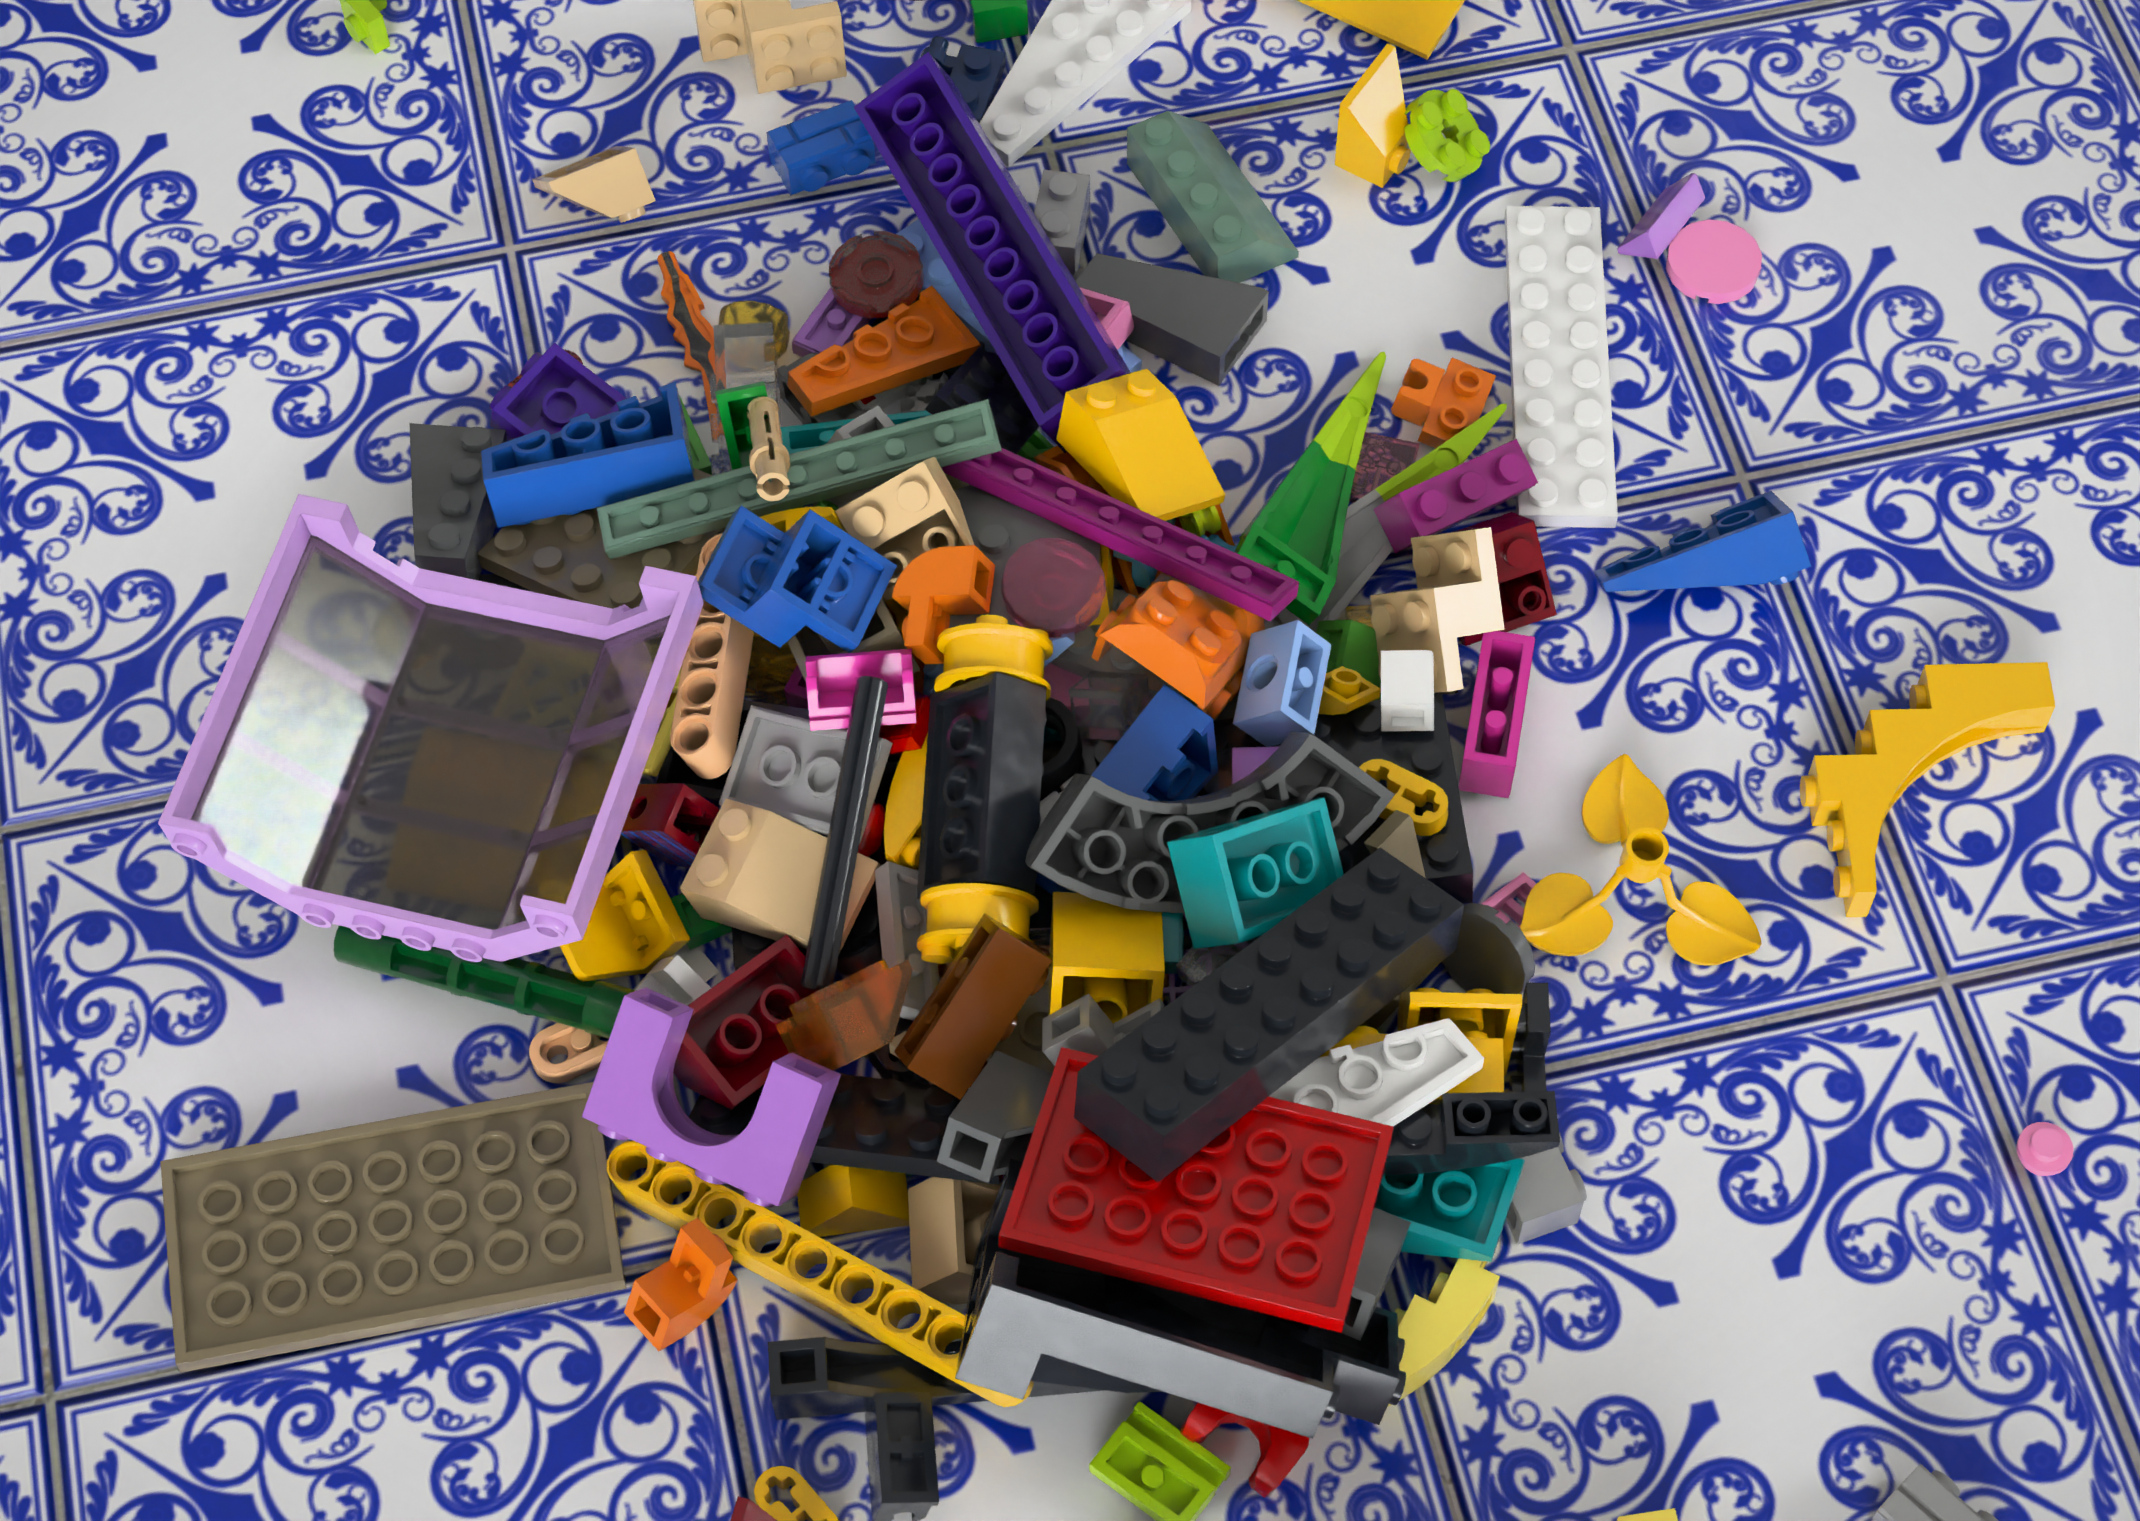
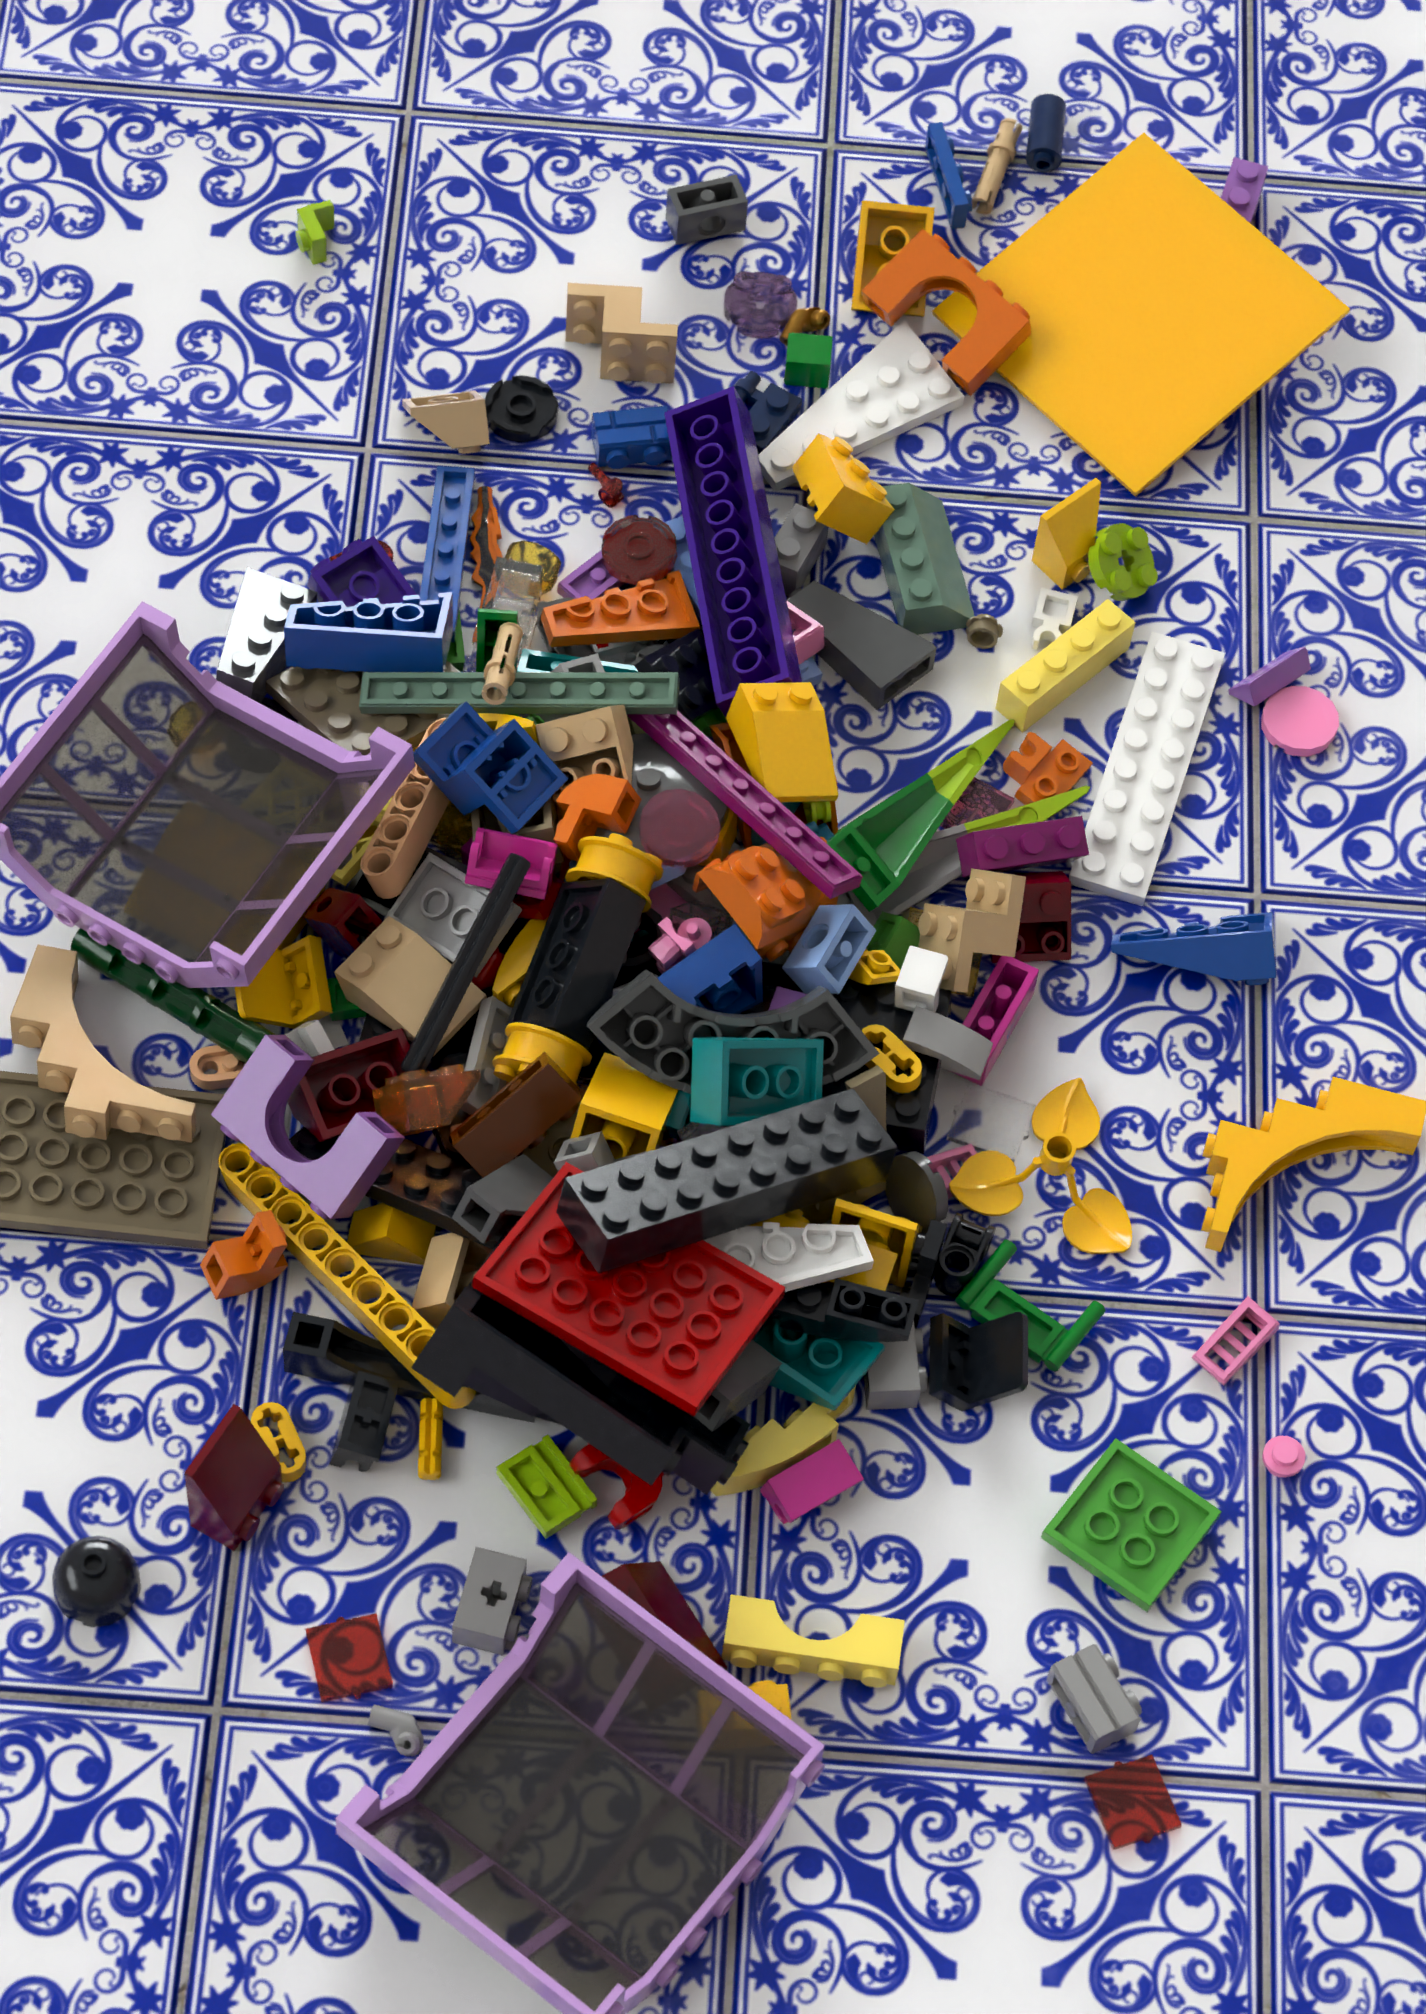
camera: 10 degrees right, 0 degrees up
none -> tan arch [10,944,196,1143]
none -> yellow axle [418,1397,443,1480]
none -> blue plate [420,465,475,643]
none -> black tile [485,375,558,443]
none -> clear red hand [588,463,624,508]
none -> bright pink hips [648,916,713,974]
none -> dark pink hinge [760,1439,864,1524]
none -> yellow wedge [792,433,895,544]
none -> light grey slope [903,1006,993,1080]
none -> black bracket [928,1311,1028,1412]
none -> black piece [934,1212,996,1297]
none -> clear piece [946,1081,1036,1162]
none -> green plate [955,1239,1106,1372]
none -> dark tan plate [966,614,1003,649]
none -> light yellow brick [995,599,1136,733]
none -> white plate [1032,587,1078,650]
none -> bright green plate [1041,1438,1222,1612]
none -> bright pink slope [1192,1296,1280,1386]

